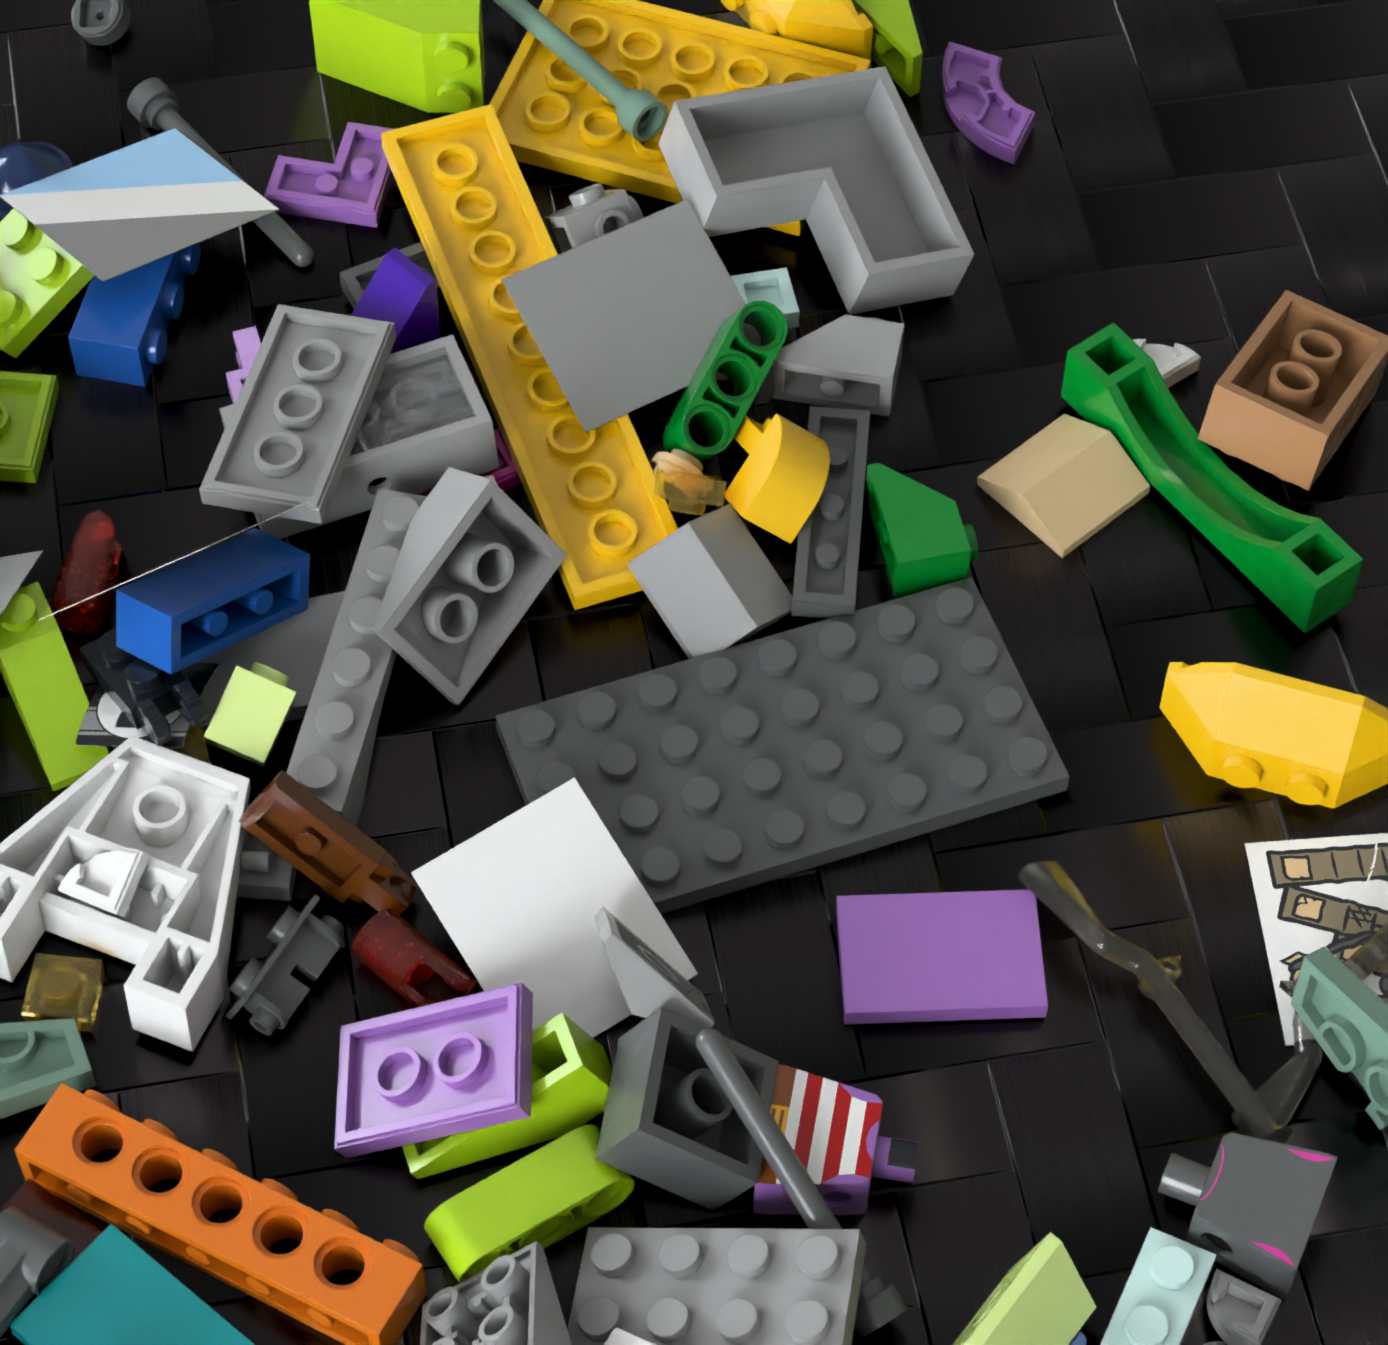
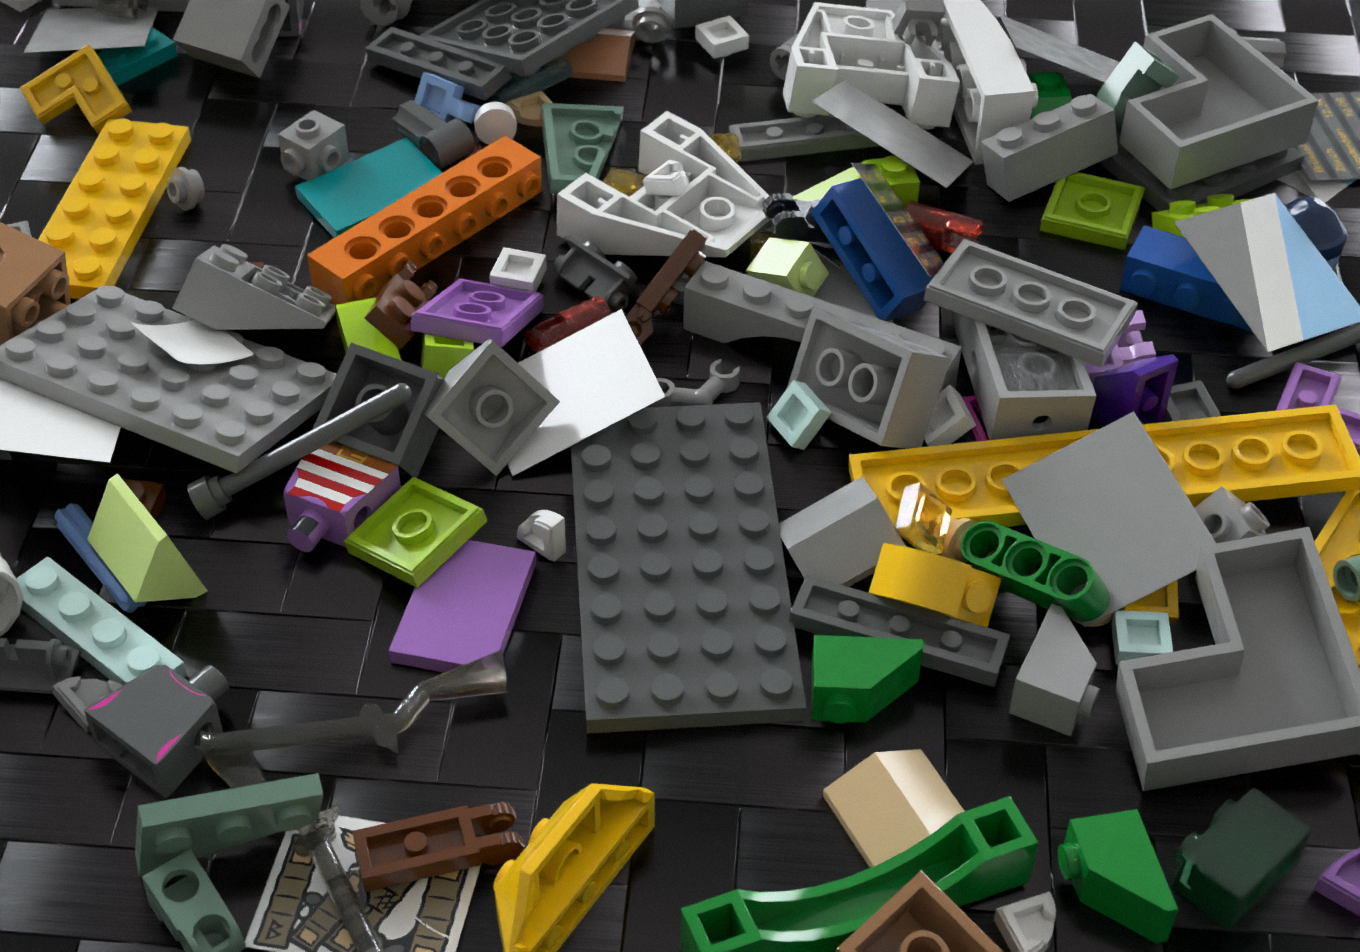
camera: 105 degrees right, 10 degrees down
none -> lime tile [344,477,487,588]
none -> reddish brown hinge [352,801,525,892]
none -> reddish brown hinge [364,261,438,350]
none -> white plate [489,247,547,292]
none -> white tile [517,510,566,562]
none -> light grey arm [647,359,740,408]
none -> light aqua plate [766,380,831,450]
none -> green slope [1058,809,1178,943]
none -> clear green brick [1172,787,1312,931]

